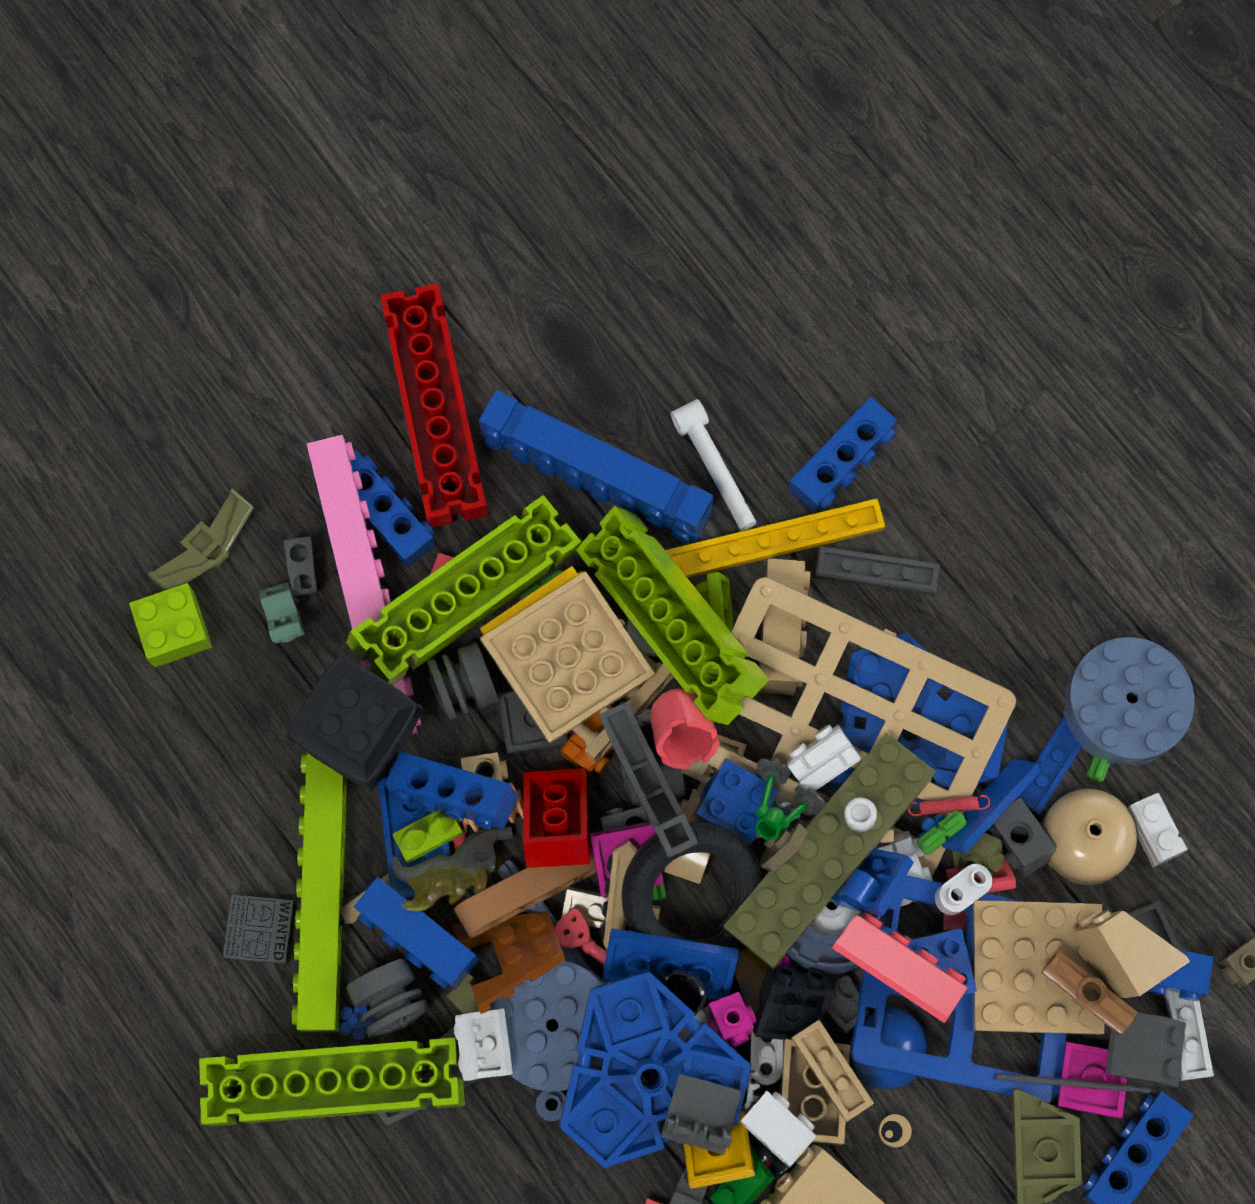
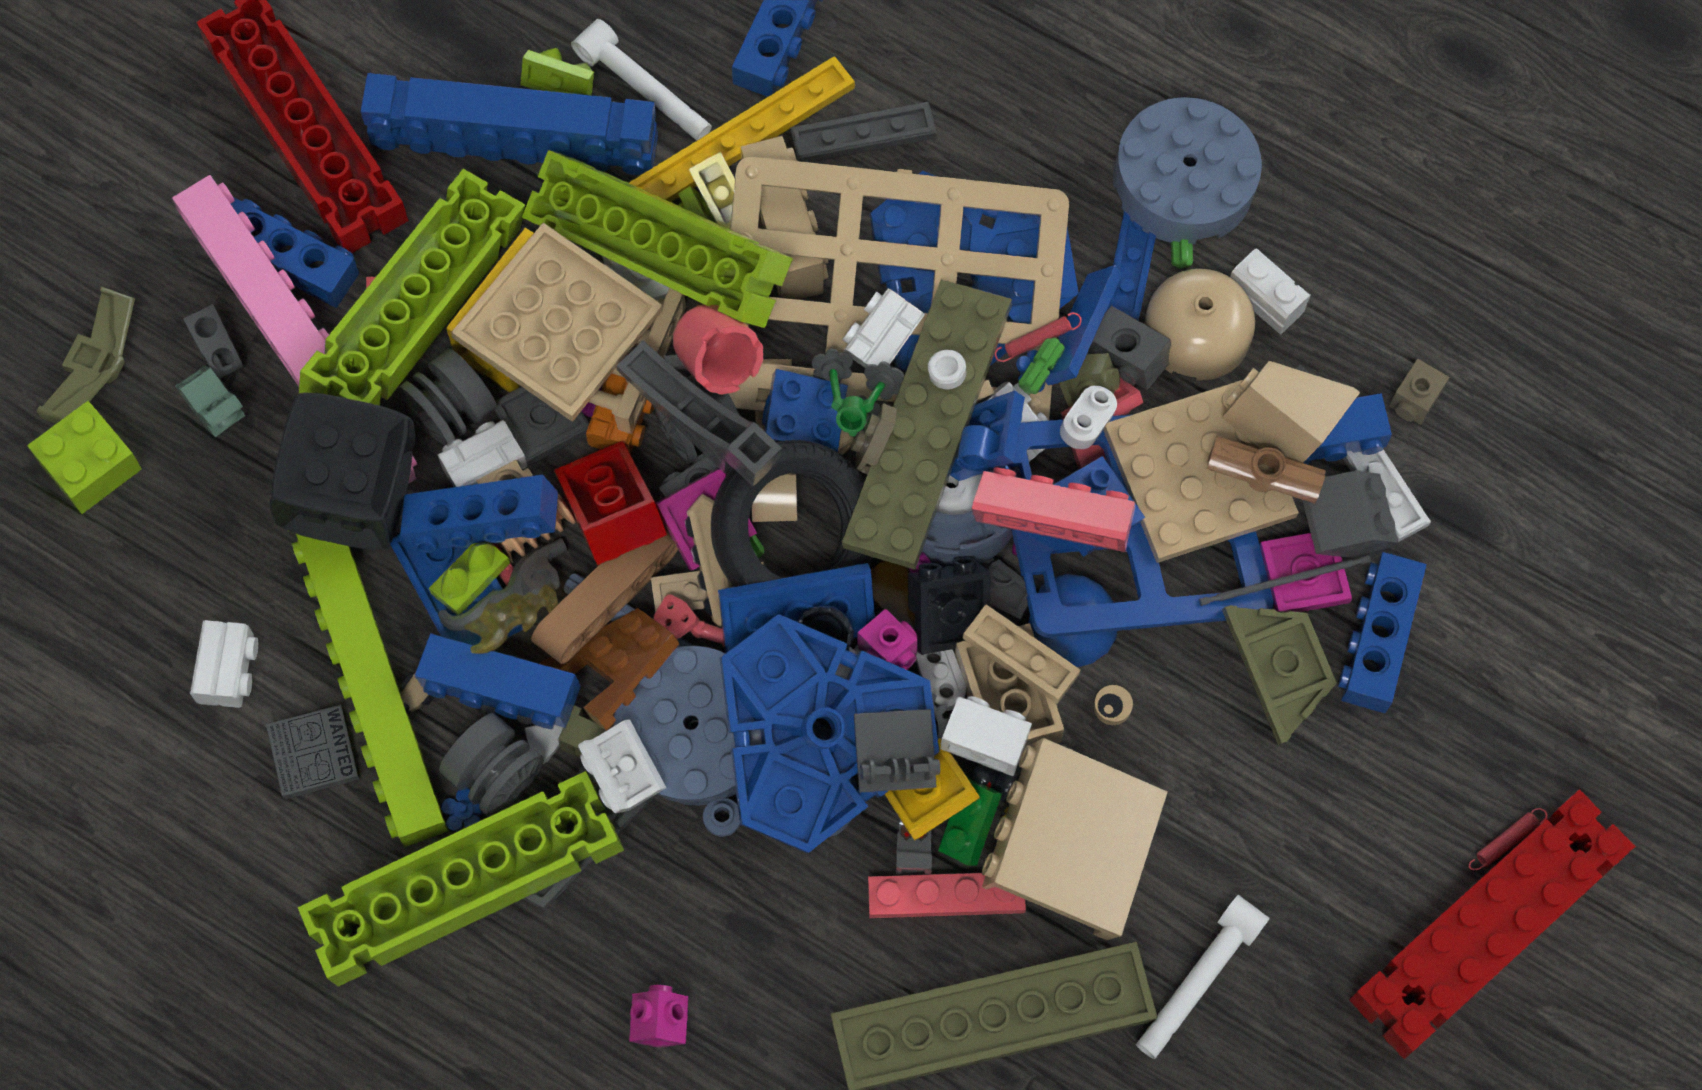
camera: 25 degrees left, 5 degrees down
none -> white brick [190,620,258,708]
none -> white brick [438,420,527,488]
none -> lime tile [521,48,594,96]
none -> white tile [525,725,563,764]
none -> light yellow brick [689,152,735,229]

